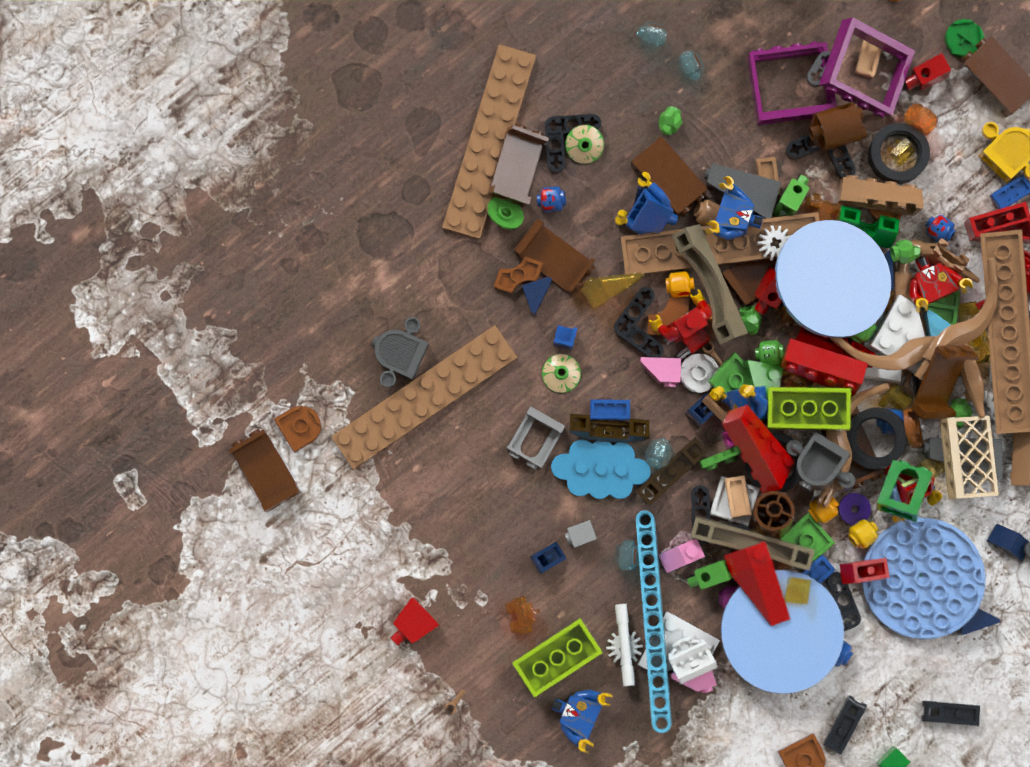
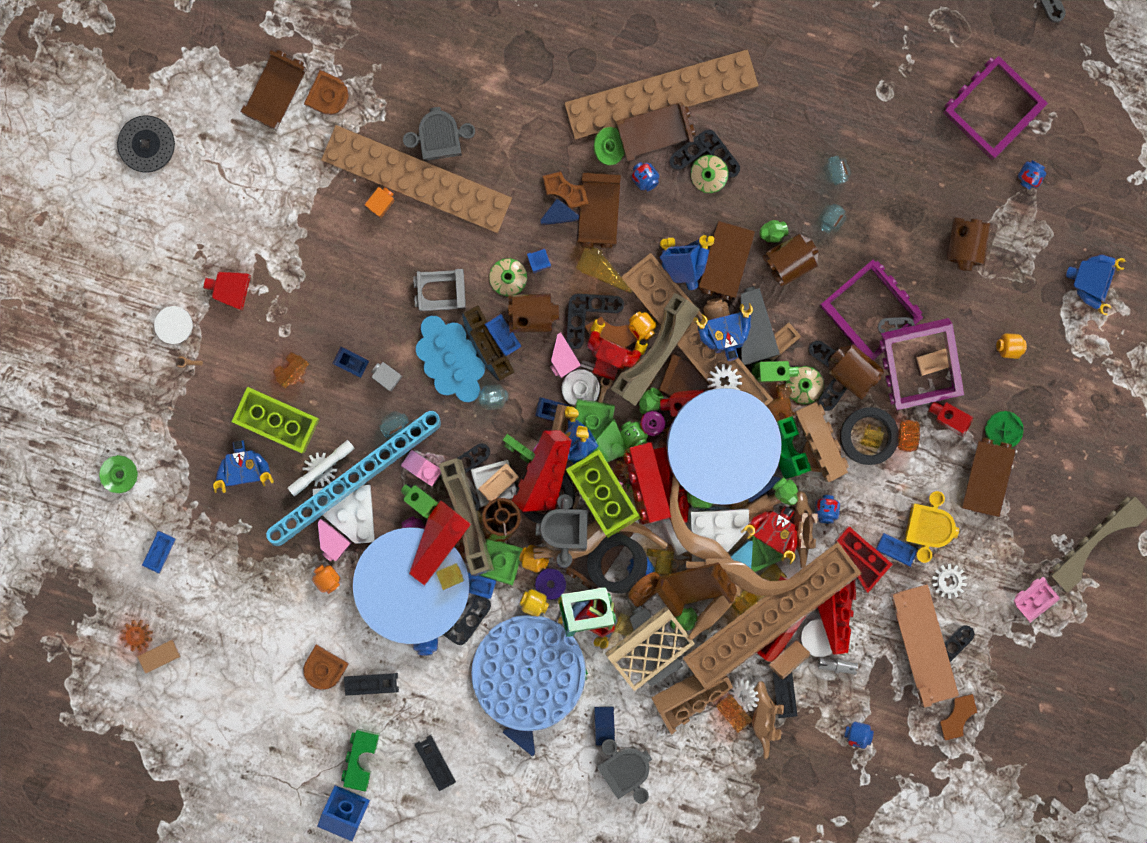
camera: 55 degrees right, 5 degrees up
dark brown slope [636,437,709,506] -> none
white slope [668,637,718,684] -> none
red slope [839,558,890,584] -> none
none -> flat silver piece [117,115,175,173]
none -> white tile [154,306,193,344]
none -> orange head [312,565,340,594]
none -> orange brick [365,187,395,218]
none -> reddish brown cylinder [508,293,559,333]
none -> magenta head [640,411,665,436]
none -> reddish brown cylinder [762,234,819,286]
none -> tan dish [786,366,824,404]

